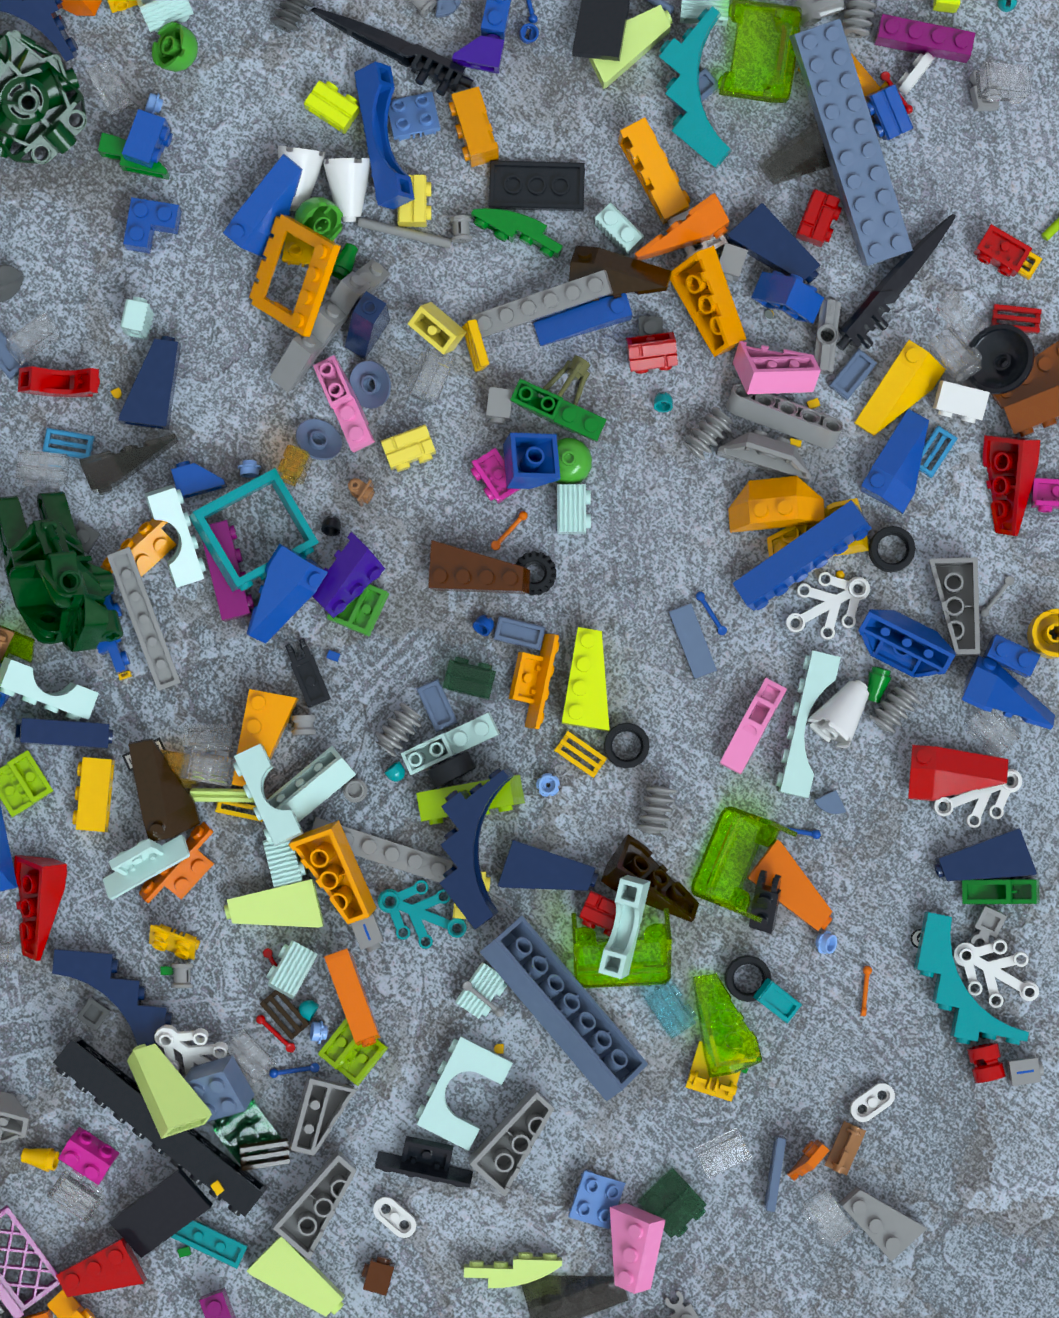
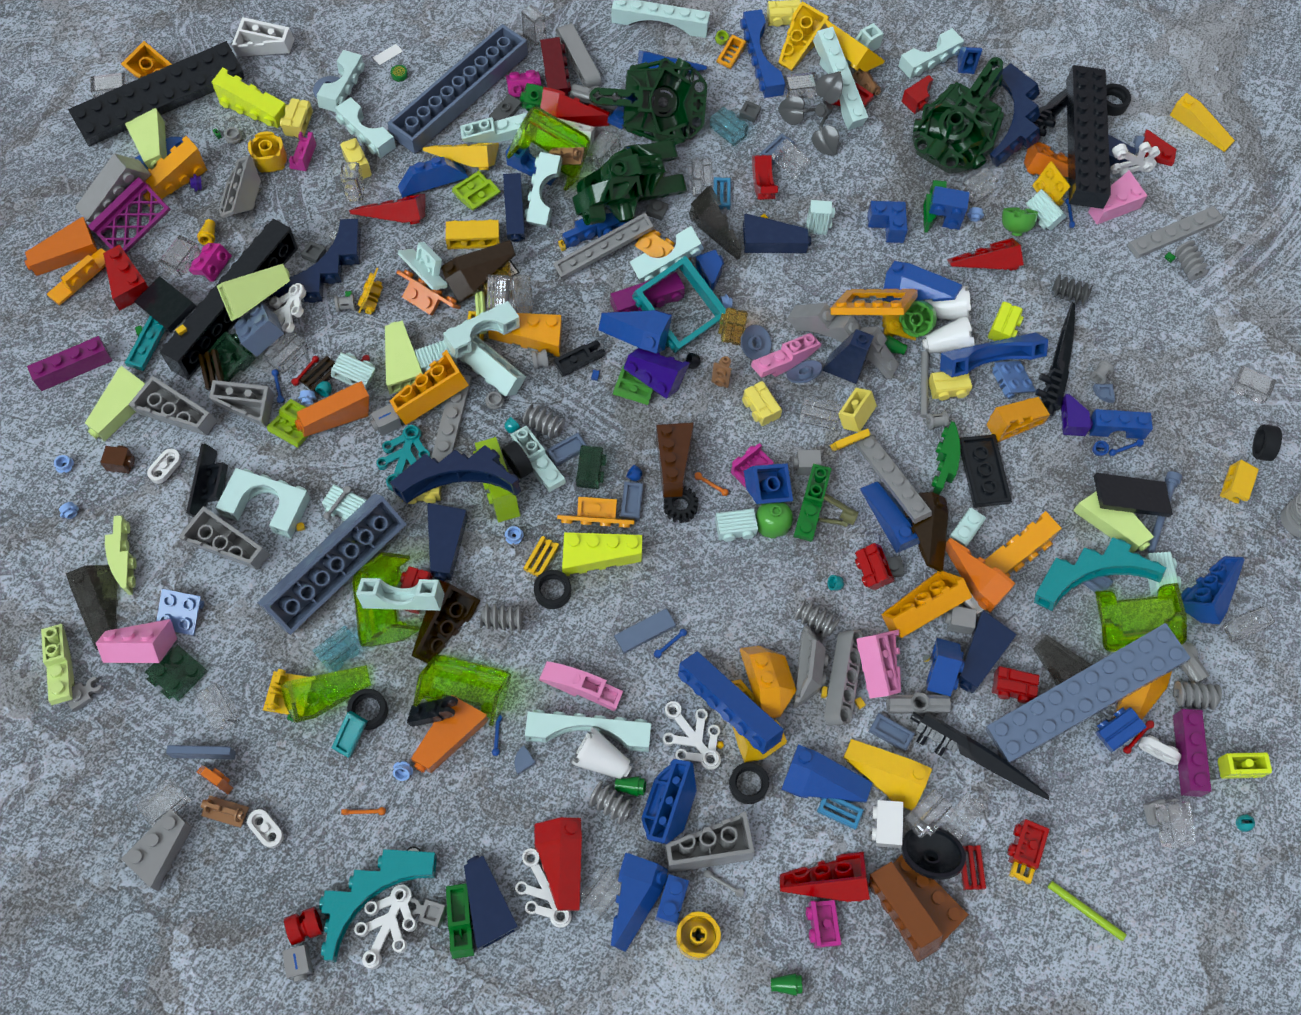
camera: 85 degrees right, 20 degrees down
none -> red wedge [947,238,1024,271]

